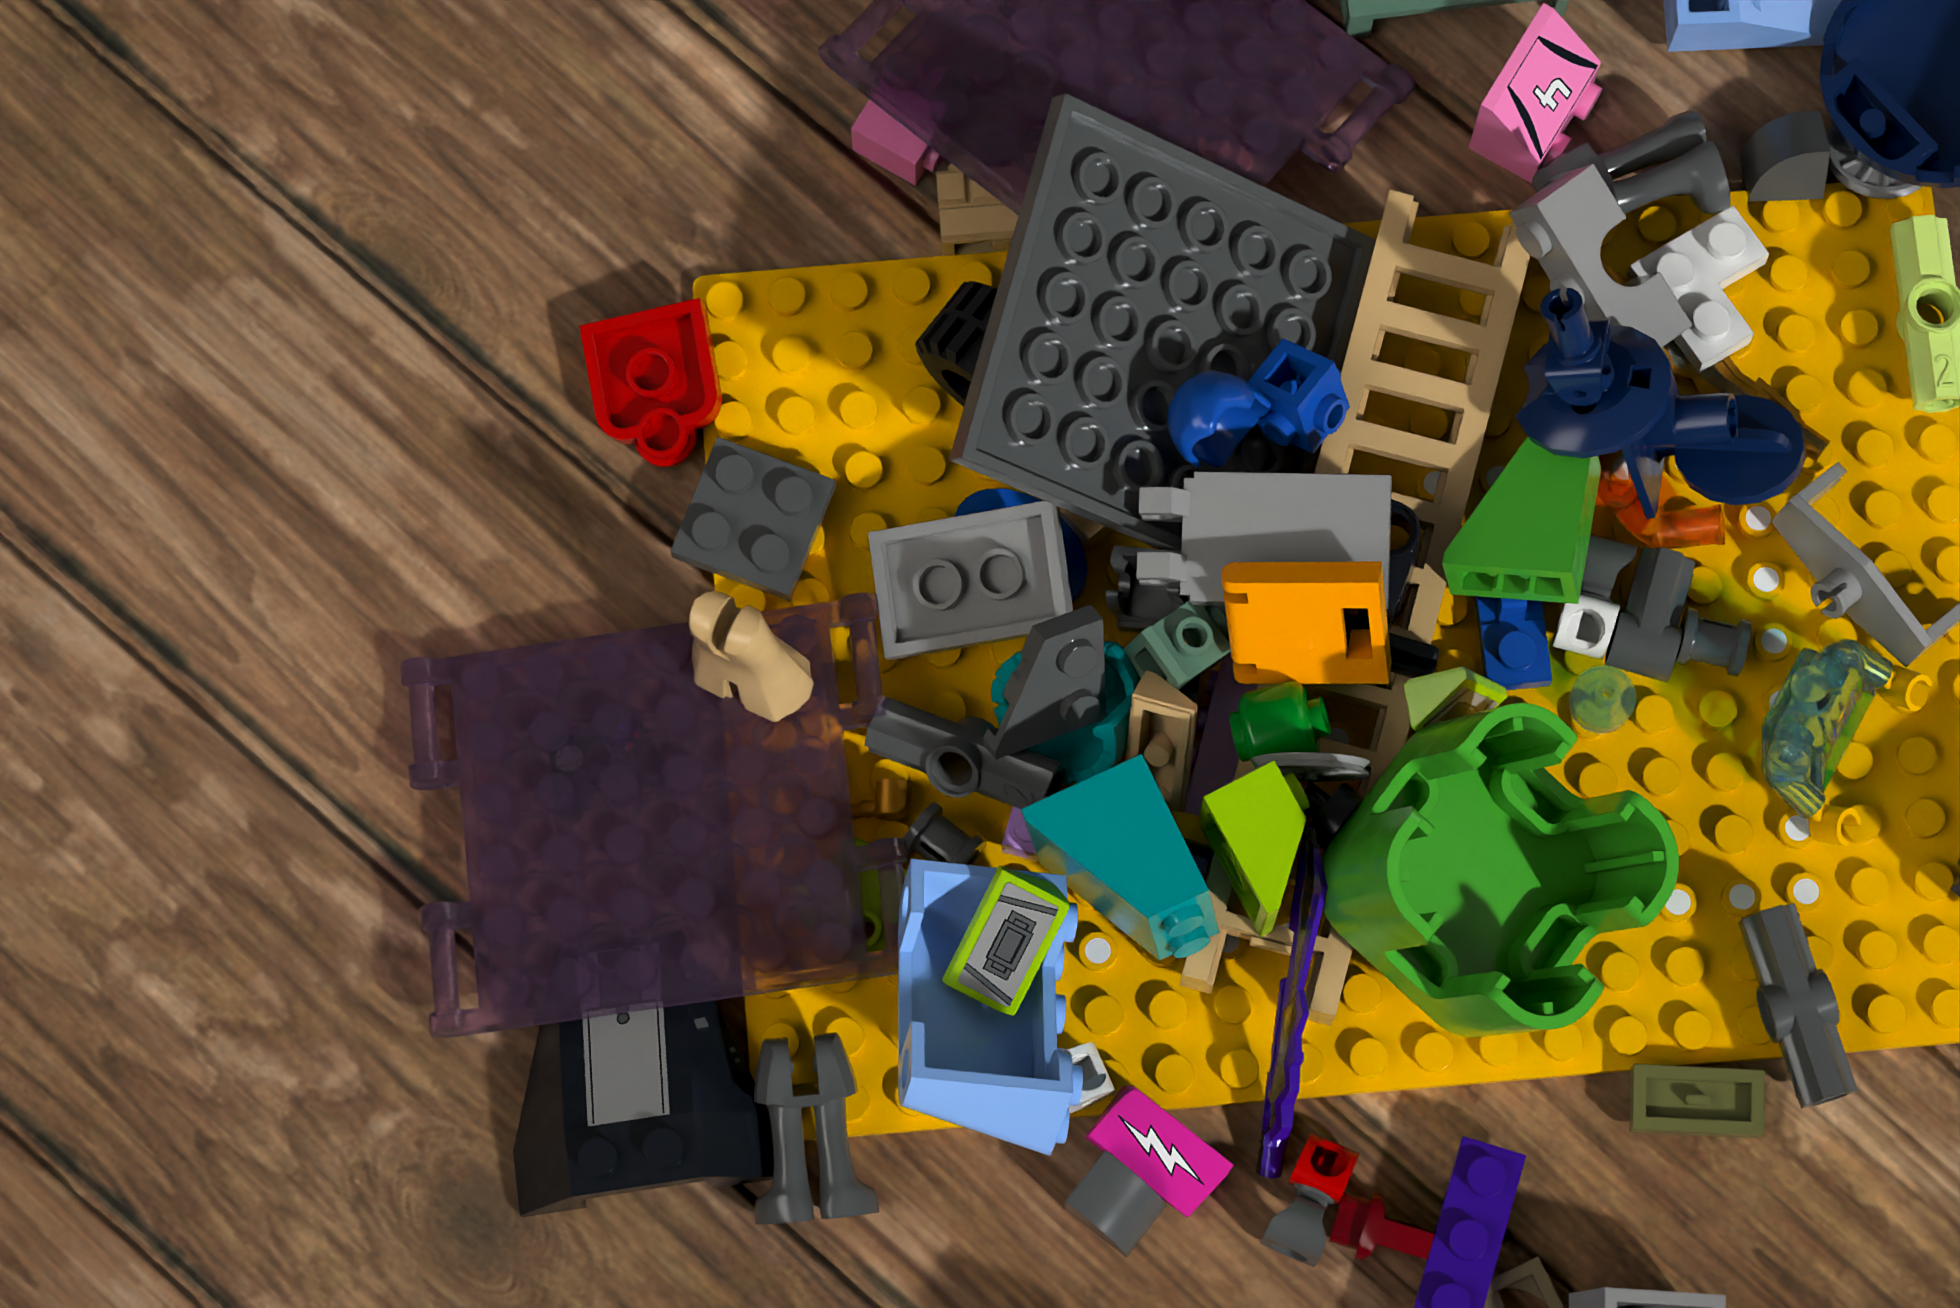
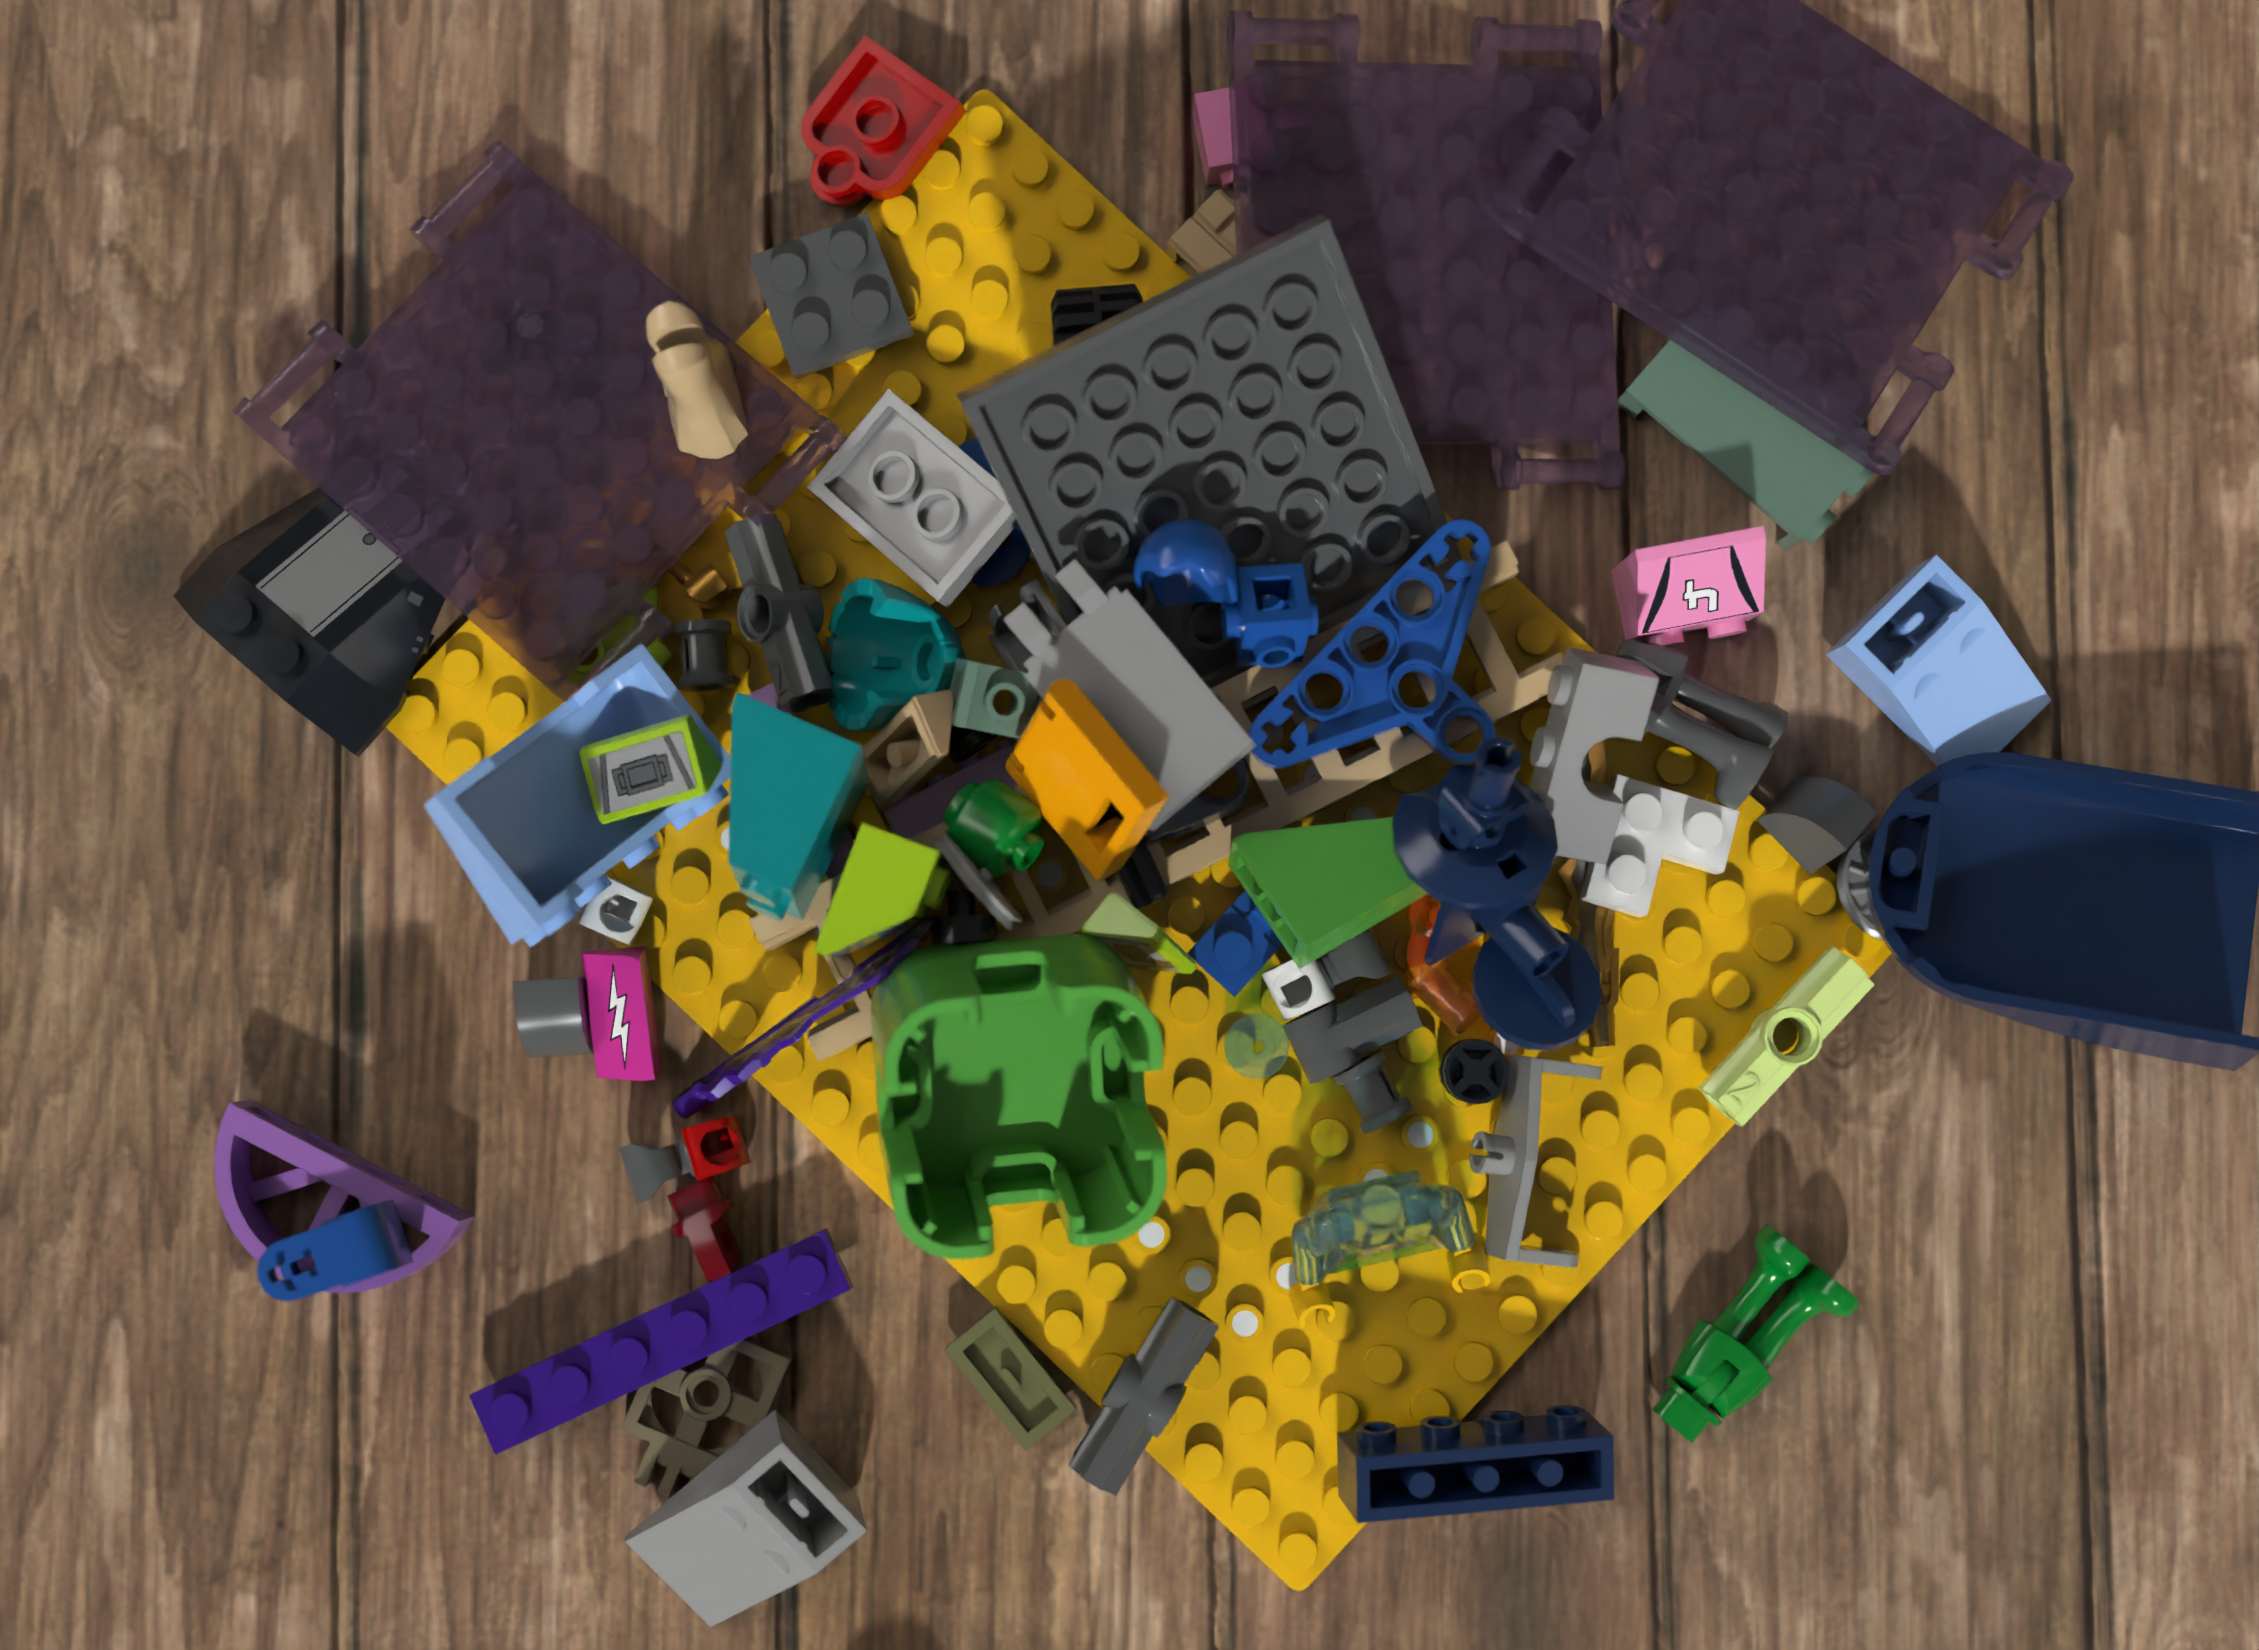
camera: 45 degrees right, 10 degrees up
dark grey piece [754,1032,879,1225] -> none
dark grey wing [983,605,1106,760] -> none
none -> blue beam [1249,519,1496,769]
none -> black wheel [1438,1038,1509,1105]

